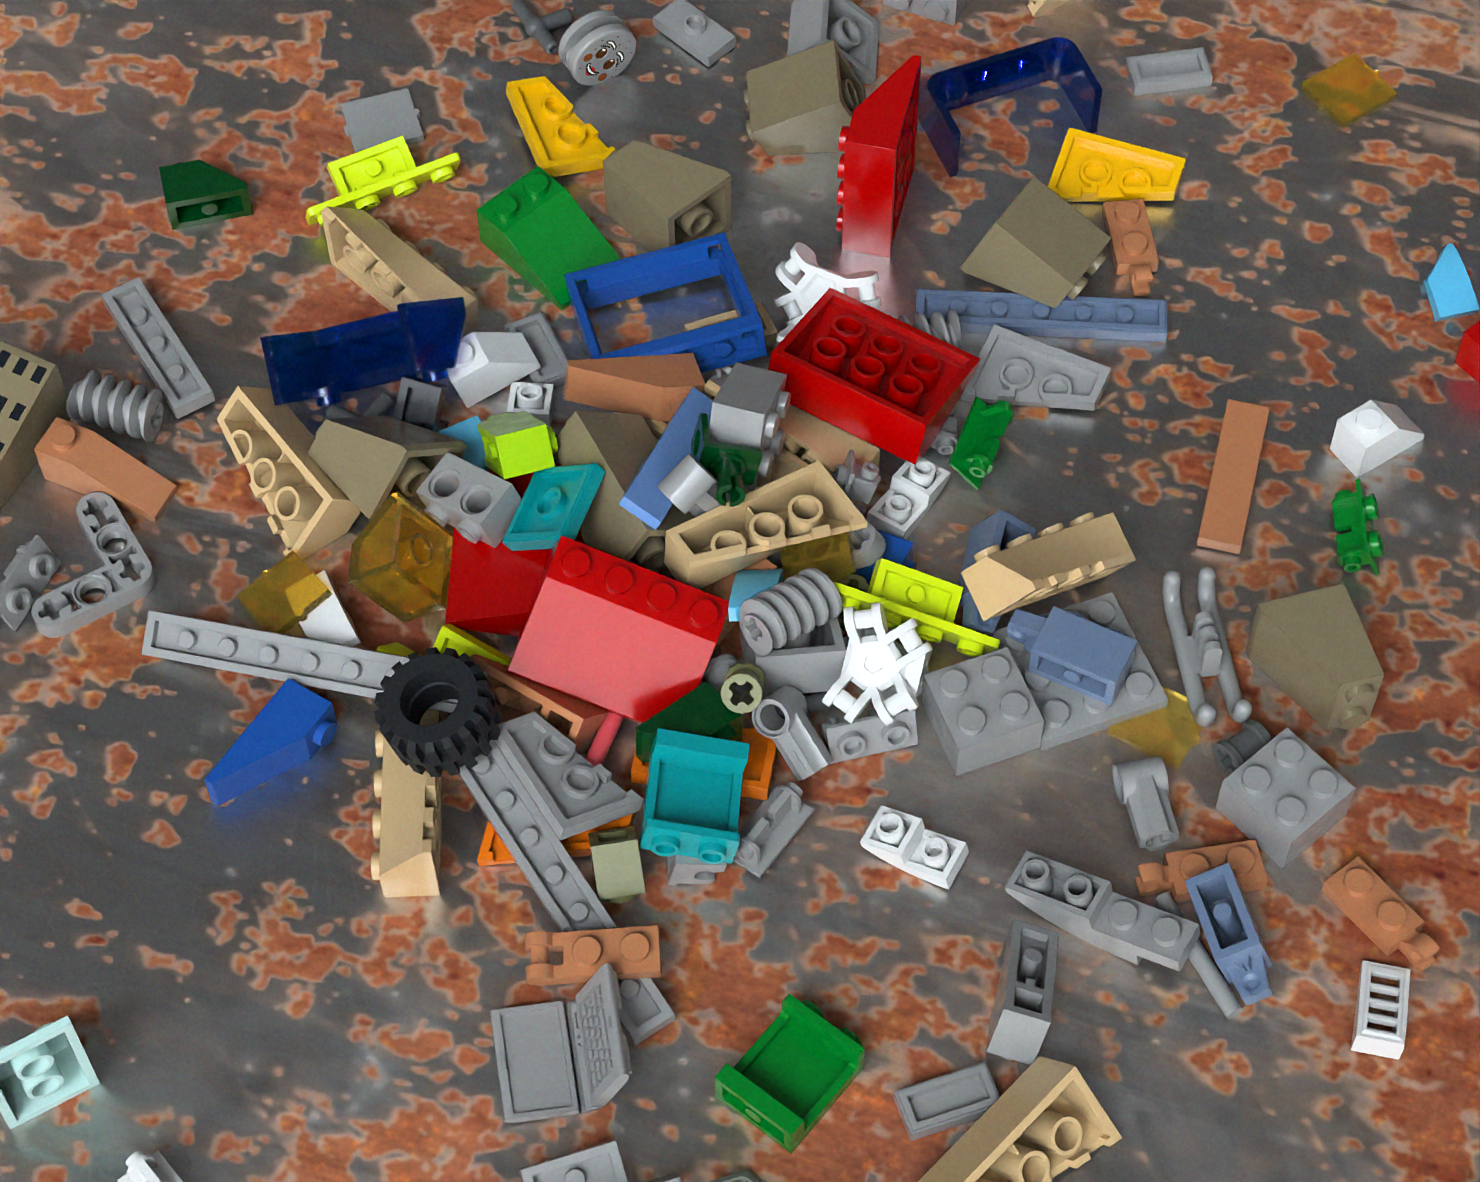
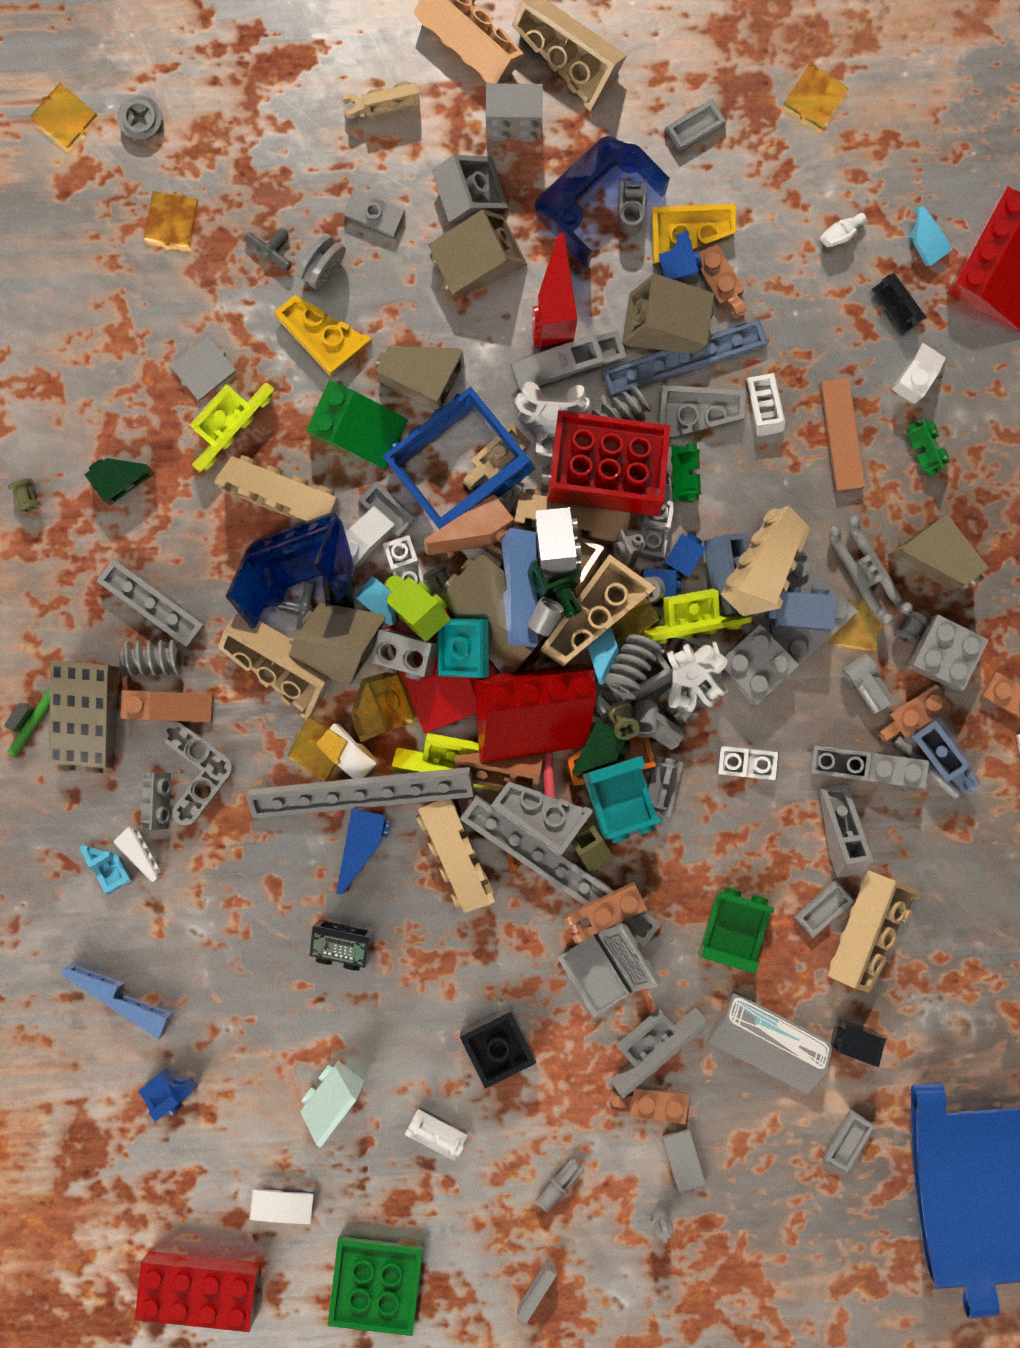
camera: 25 degrees left, 30 degrees up
black tyre [374,647,503,777] -> none
none -> olive bush [8,478,42,513]
none -> black slope [309,919,374,971]
none -> black brick [460,1006,537,1089]
none -> light grey slope [510,330,627,392]
none -> light grey piece [618,177,648,235]
none -> blue brick [658,231,703,285]
none -> blue brick [662,533,706,579]
none -> white slope [746,373,785,436]
none -> white piece [820,213,867,247]
none -> black hinge [871,273,927,334]

